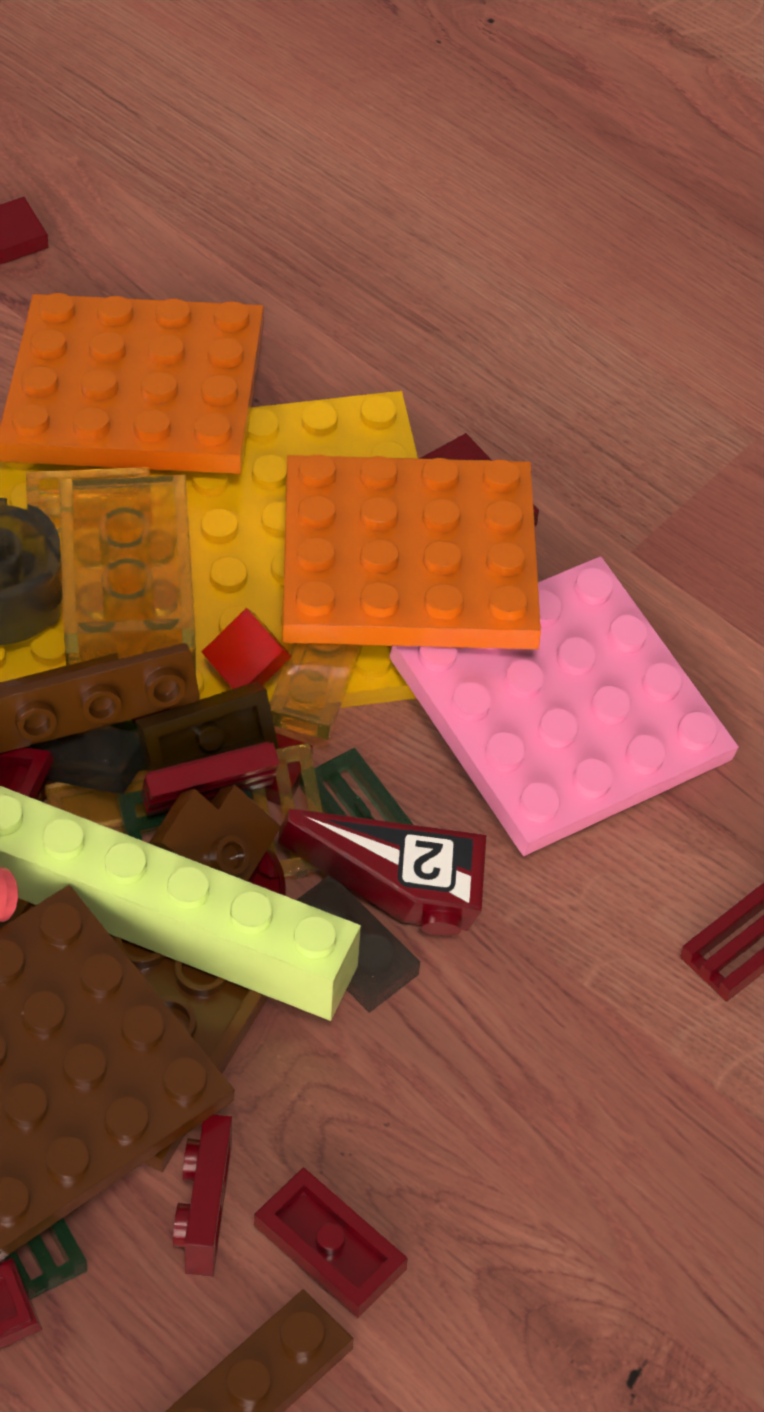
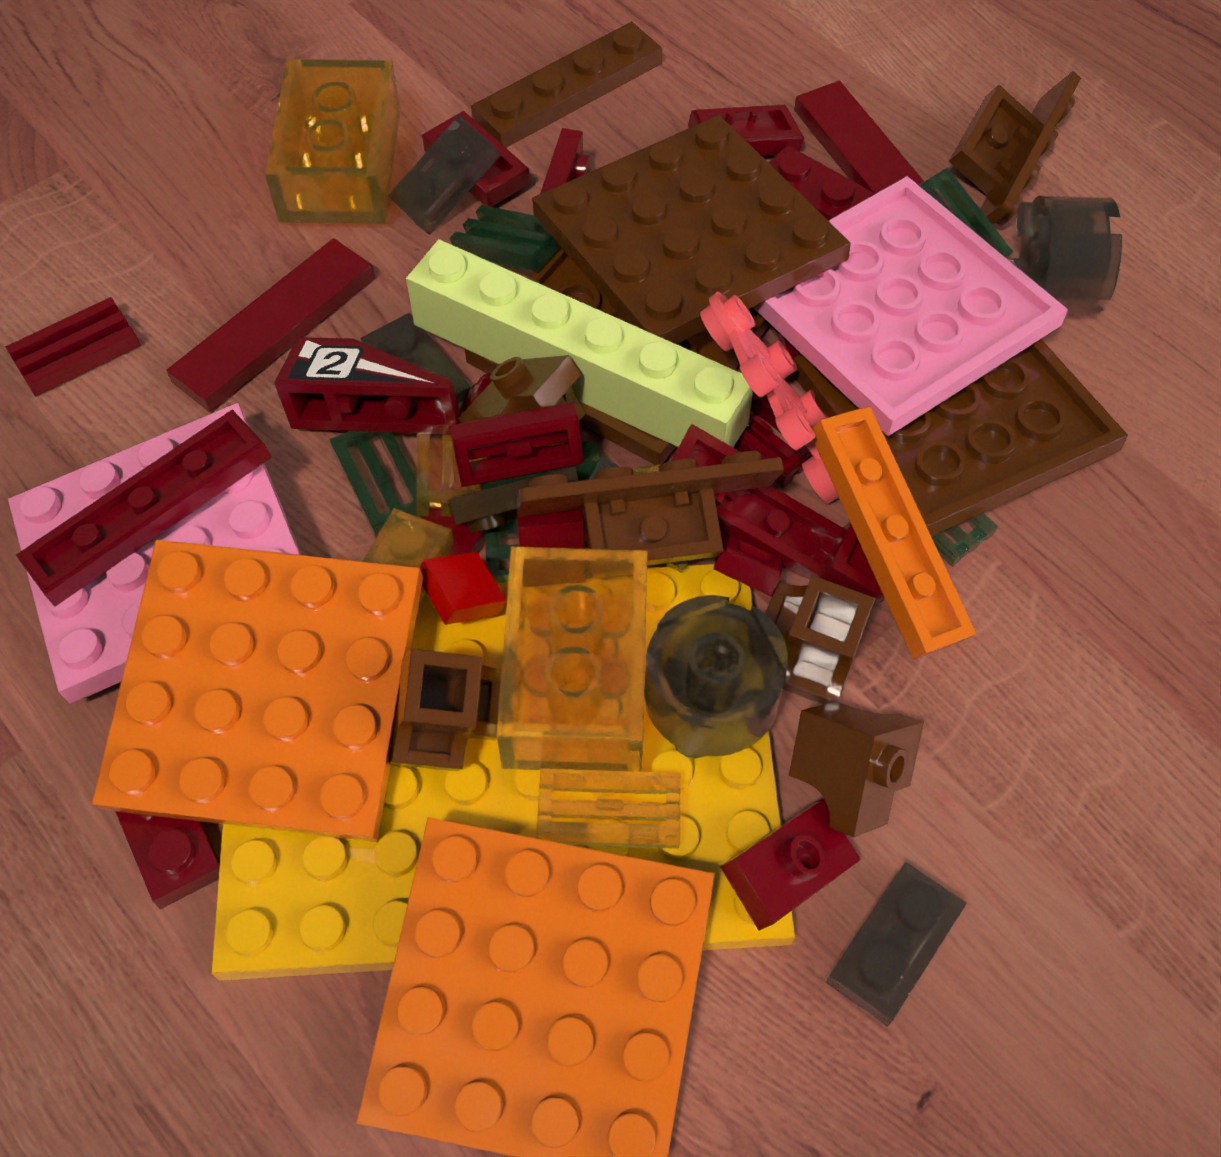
camera: 170 degrees left, 5 degrees up
none -> dark red tile [16,409,272,606]
none -> dark red tile [166,238,375,412]
none -> clear yellow brick [265,59,400,224]
none -> clear smoke plate [388,115,501,235]
none -> reddish brown brick [389,648,507,771]
none -> clear green tile [449,205,561,272]

